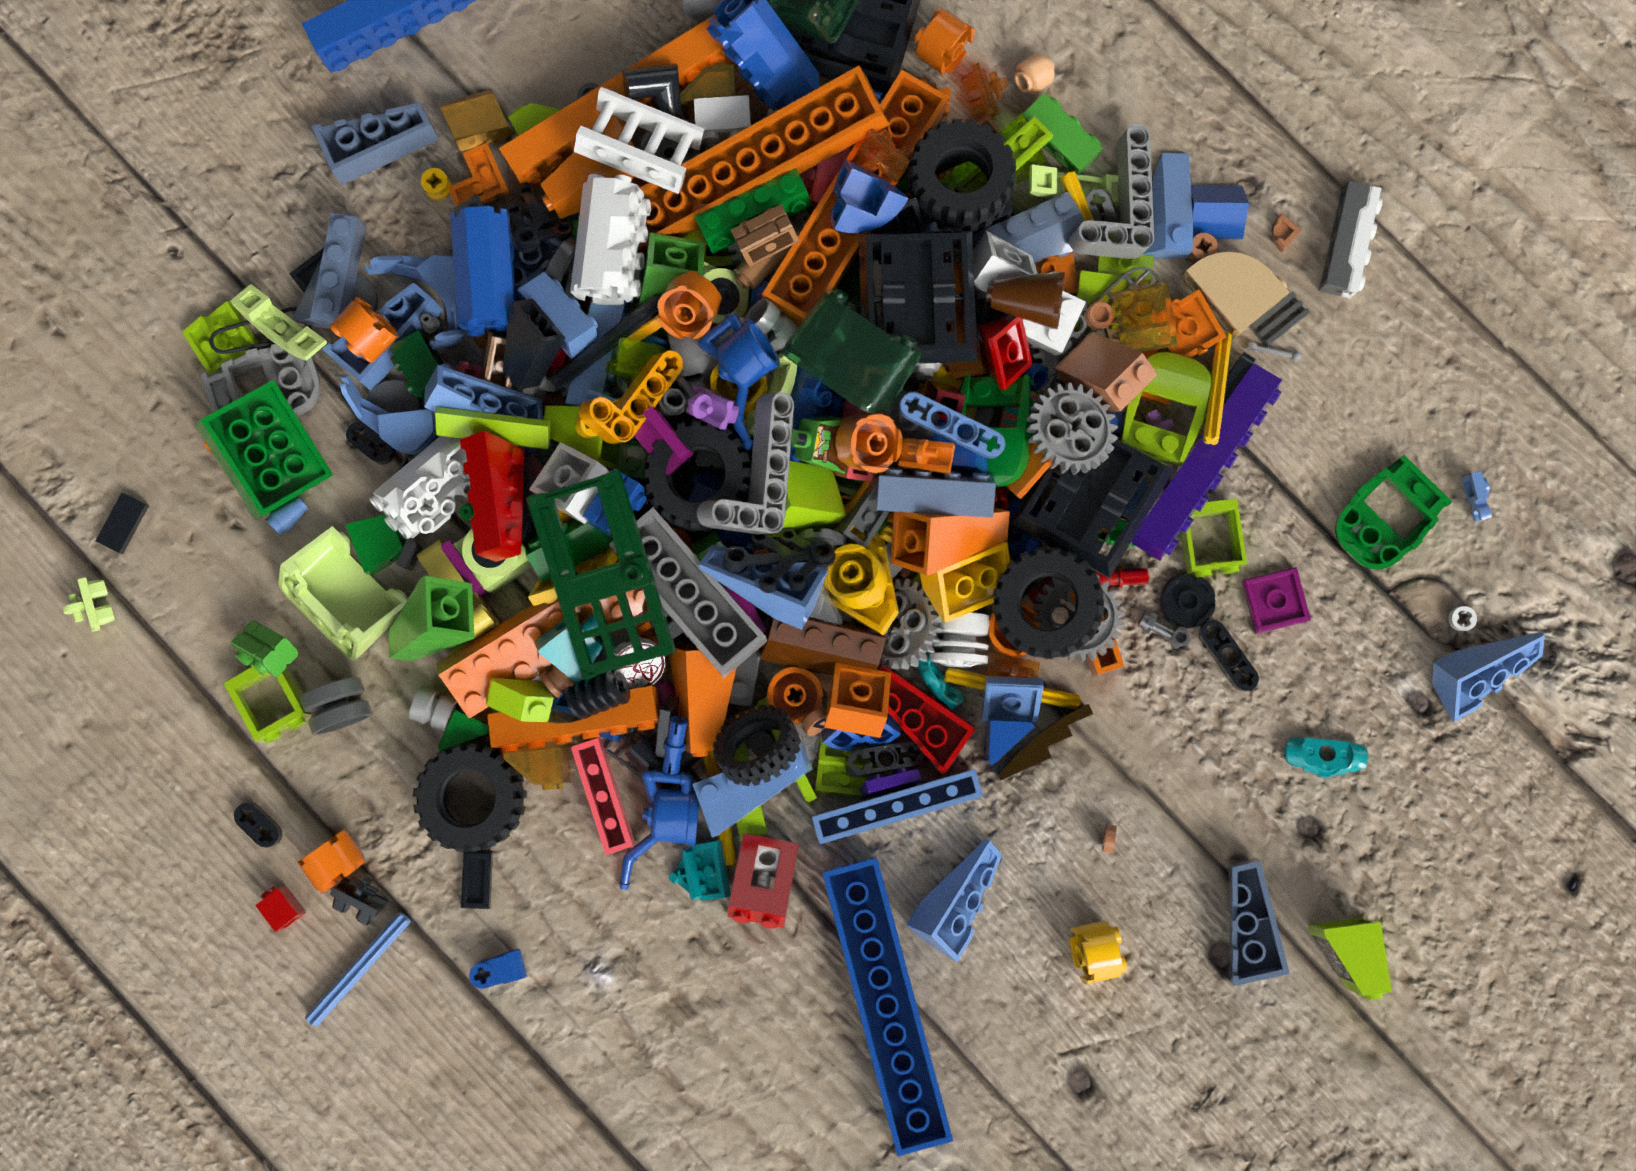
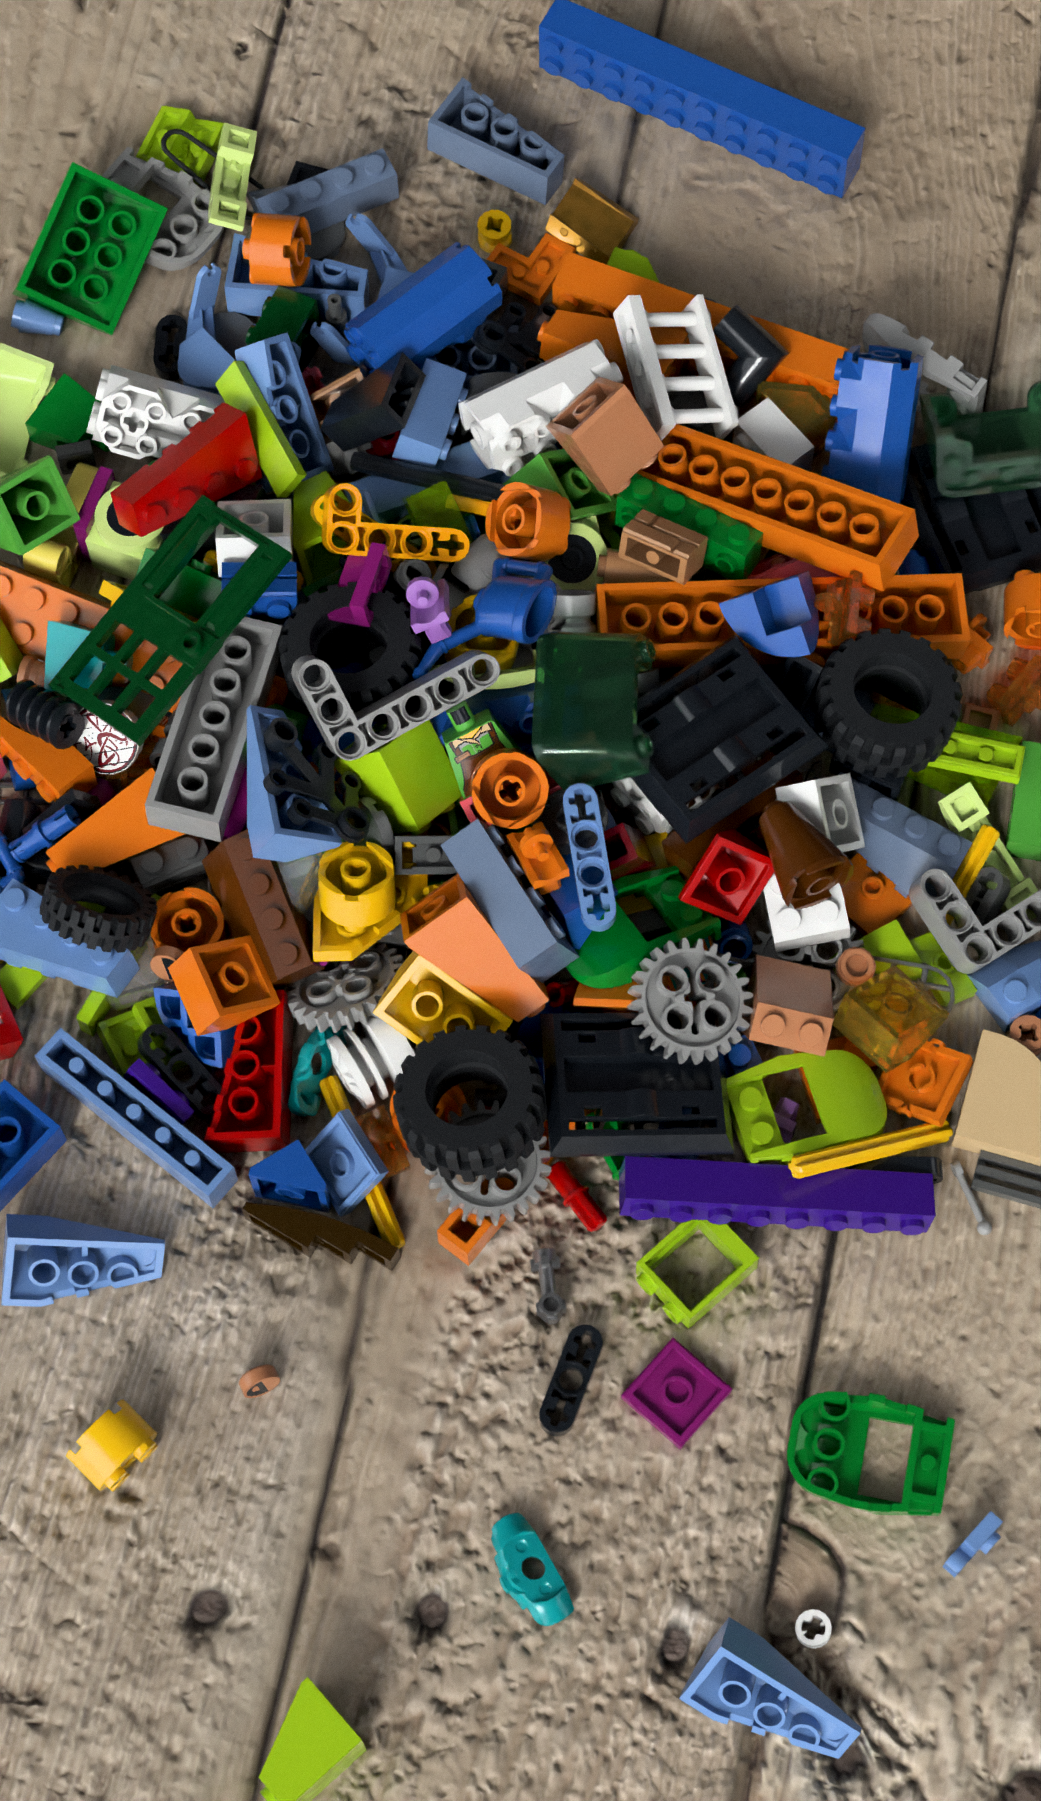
camera: 55 degrees right, 15 degrees down
black tile [1159,574,1216,629] -> none
sand blue wedge [1229,858,1290,986] -> none
none -> nougat slope [546,377,664,496]

